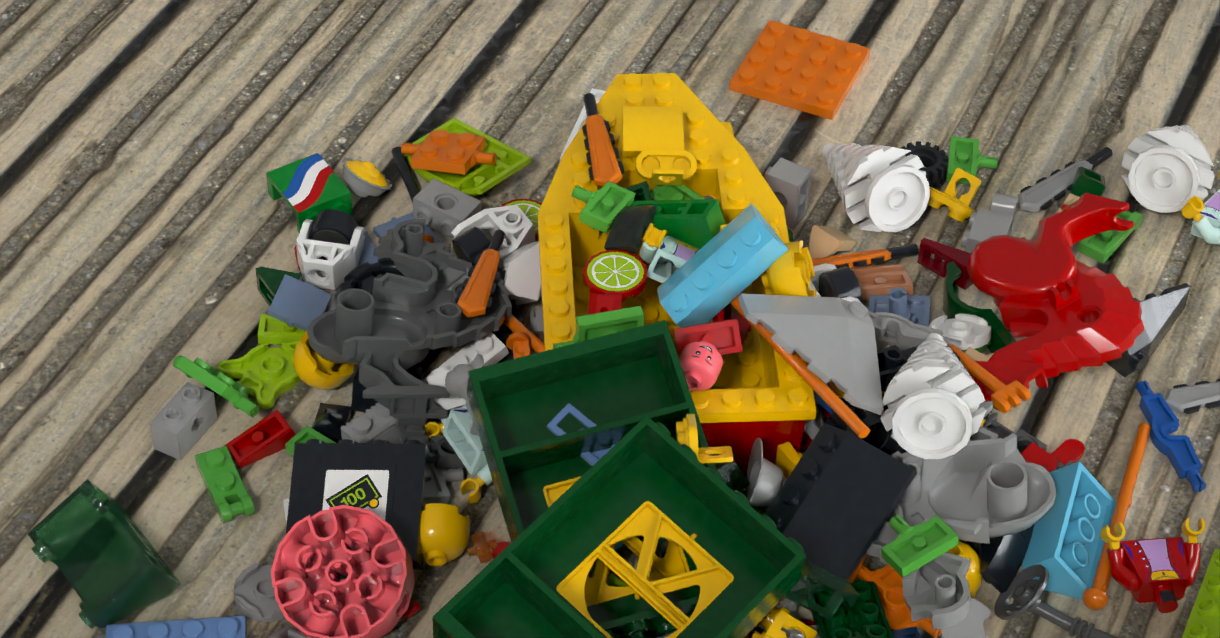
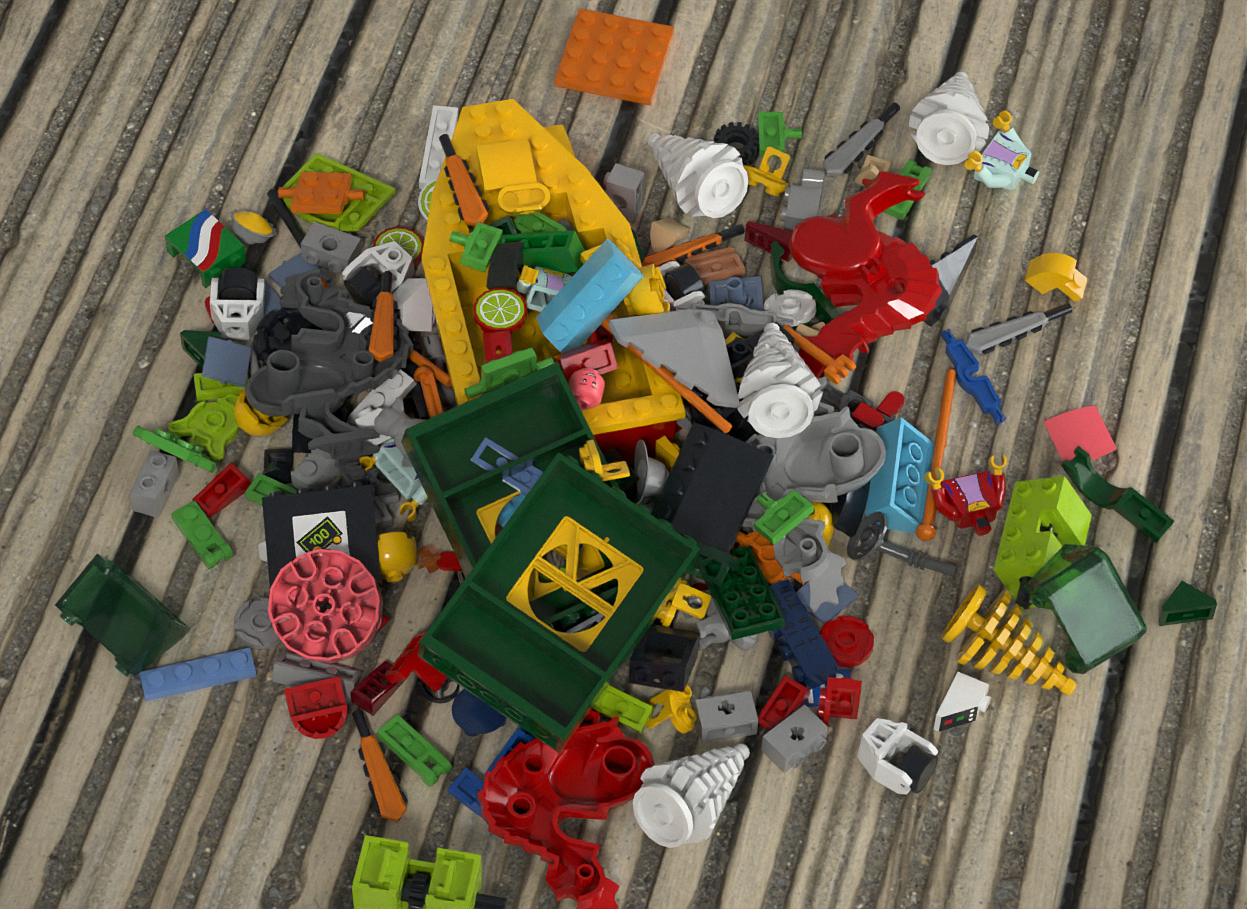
camera: 10 degrees left, 10 degrees up
dark green slope [1071,166,1105,197] -> none

